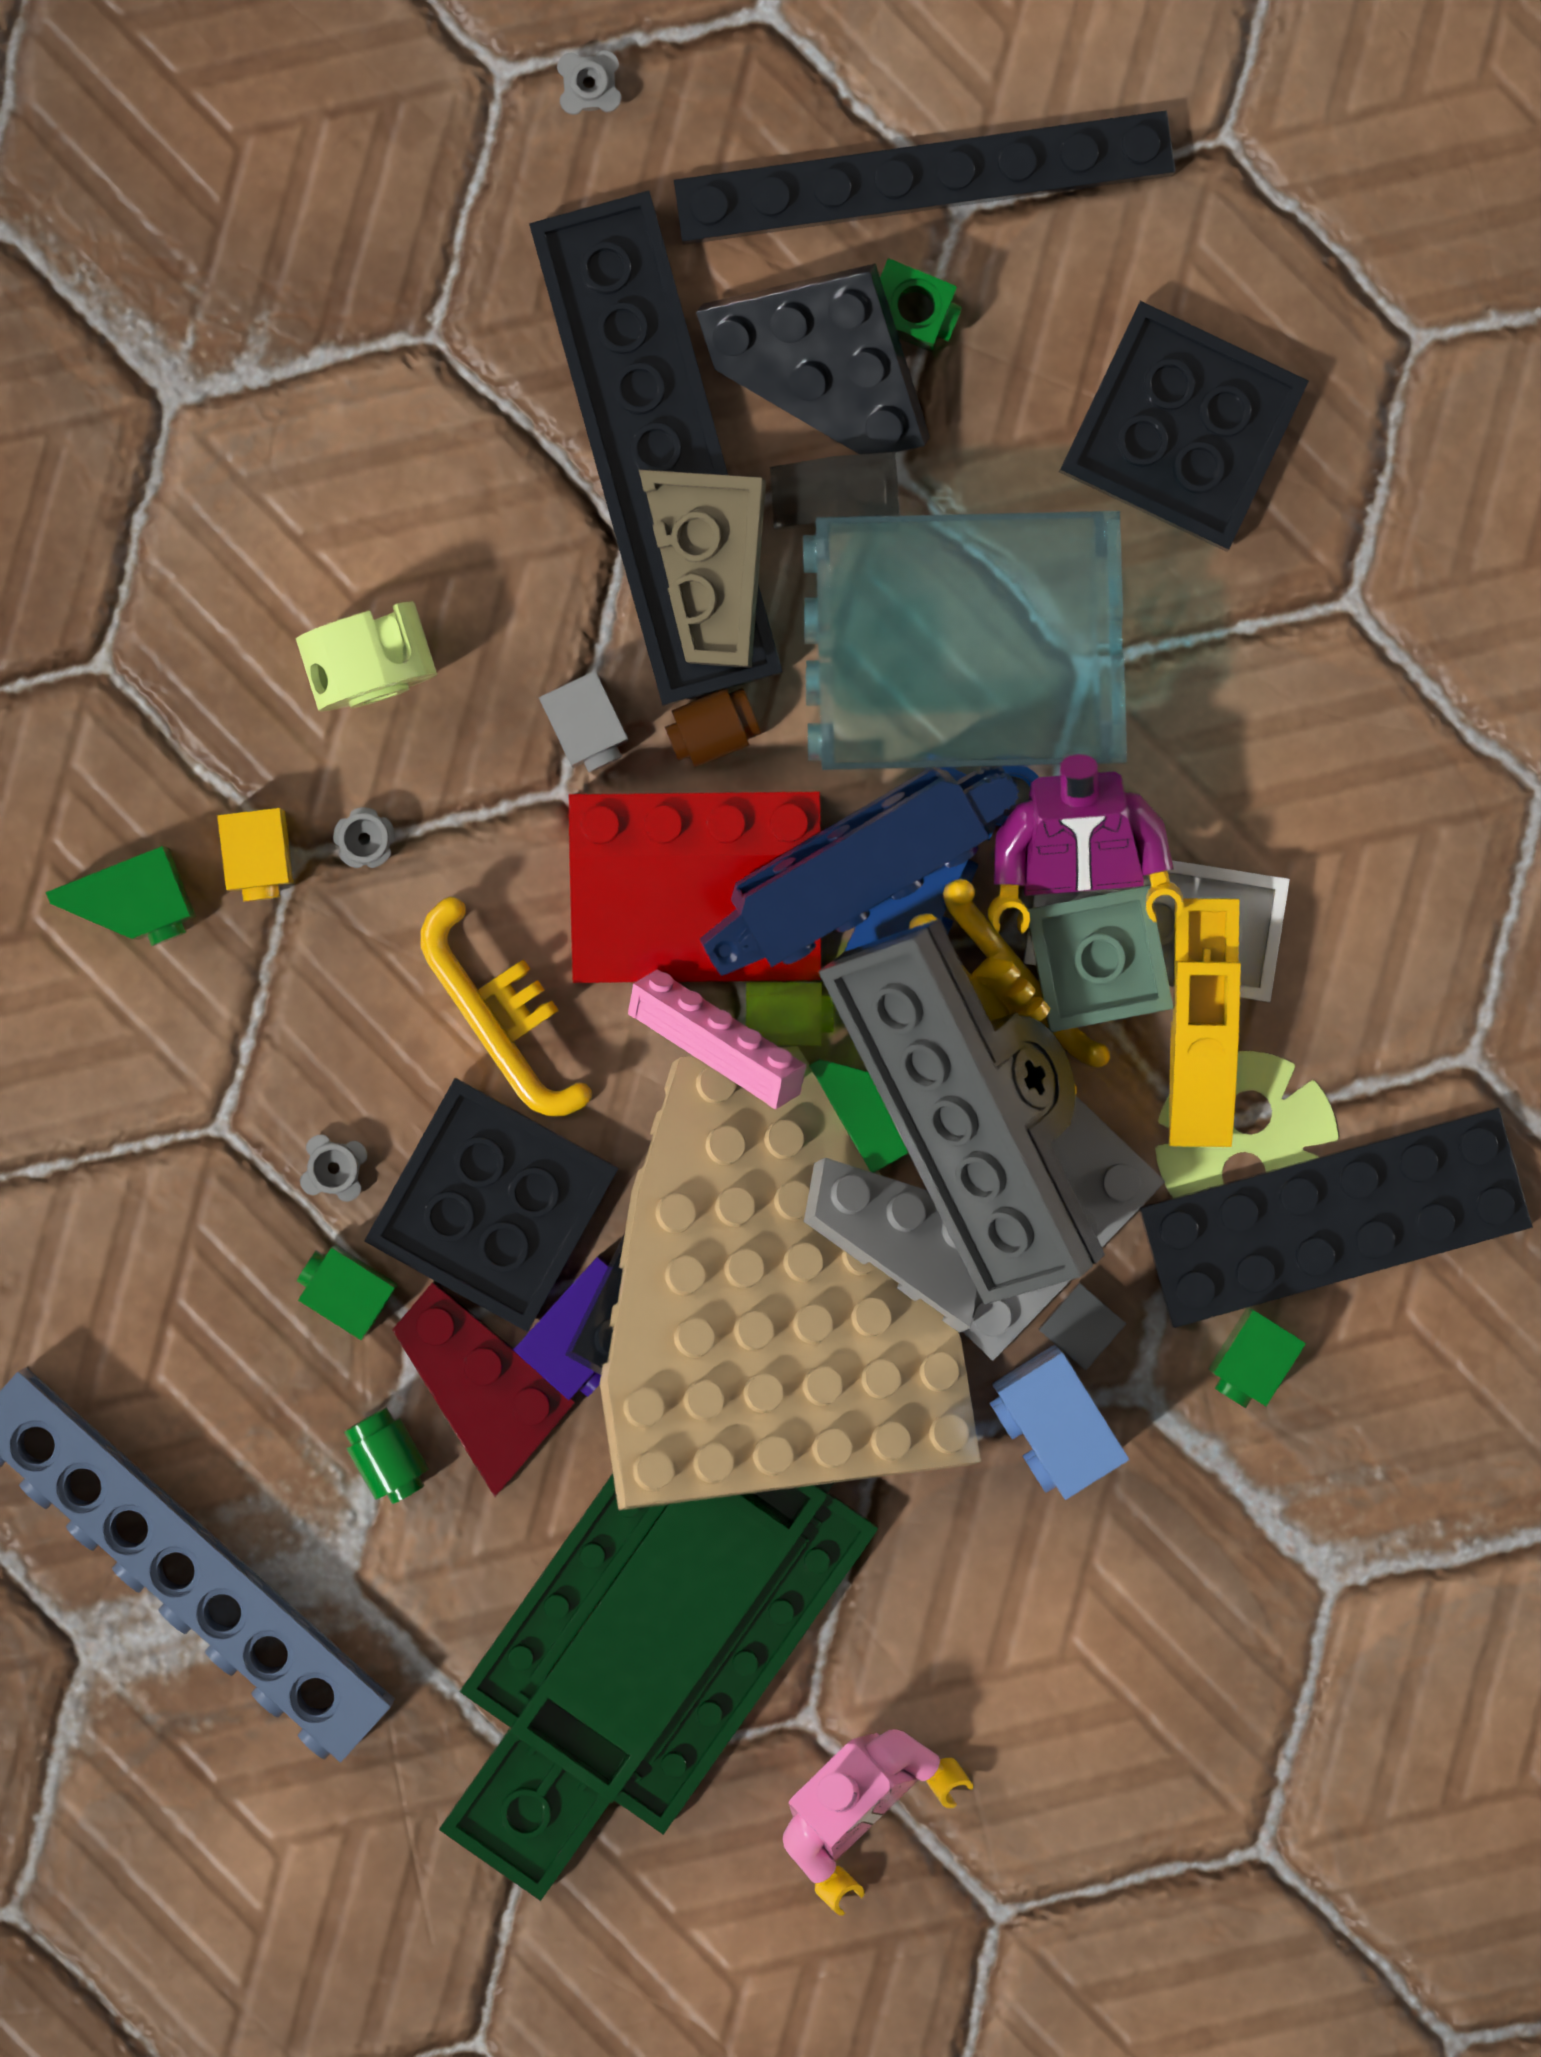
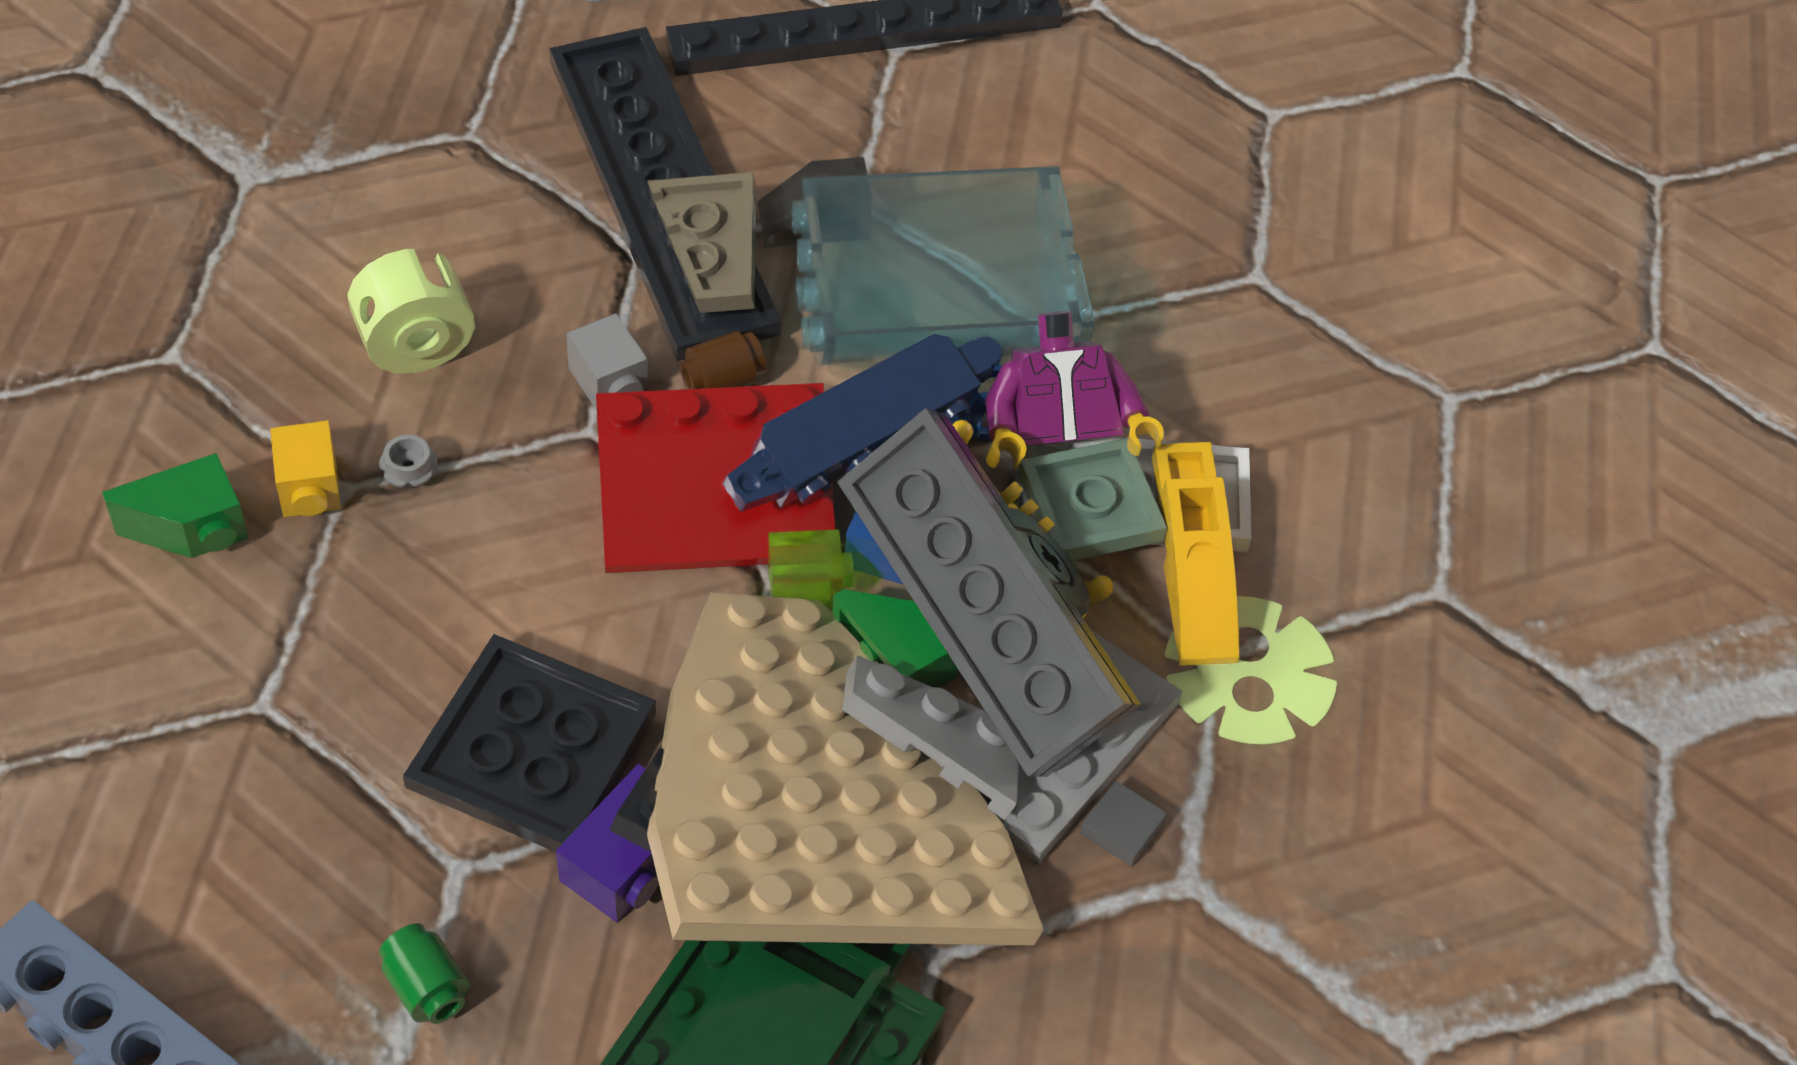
camera: 15 degrees left, 35 degrees down
green brick [296,1245,399,1340] -> none
light grey plate [300,1134,367,1202] -> none
dark red wing [392,1281,576,1497] -> none
yellow piece [420,897,592,1116] -> none
bright pink piece [628,969,806,1110] -> none
black plate [696,263,930,459] -> none
green brick [880,258,963,352] -> none
medium blue brick [990,1344,1129,1500] -> none
black plate [1059,300,1309,552] -> none
black plate [1139,1107,1533,1328] -> none
green brick [1208,1307,1306,1408] -> none

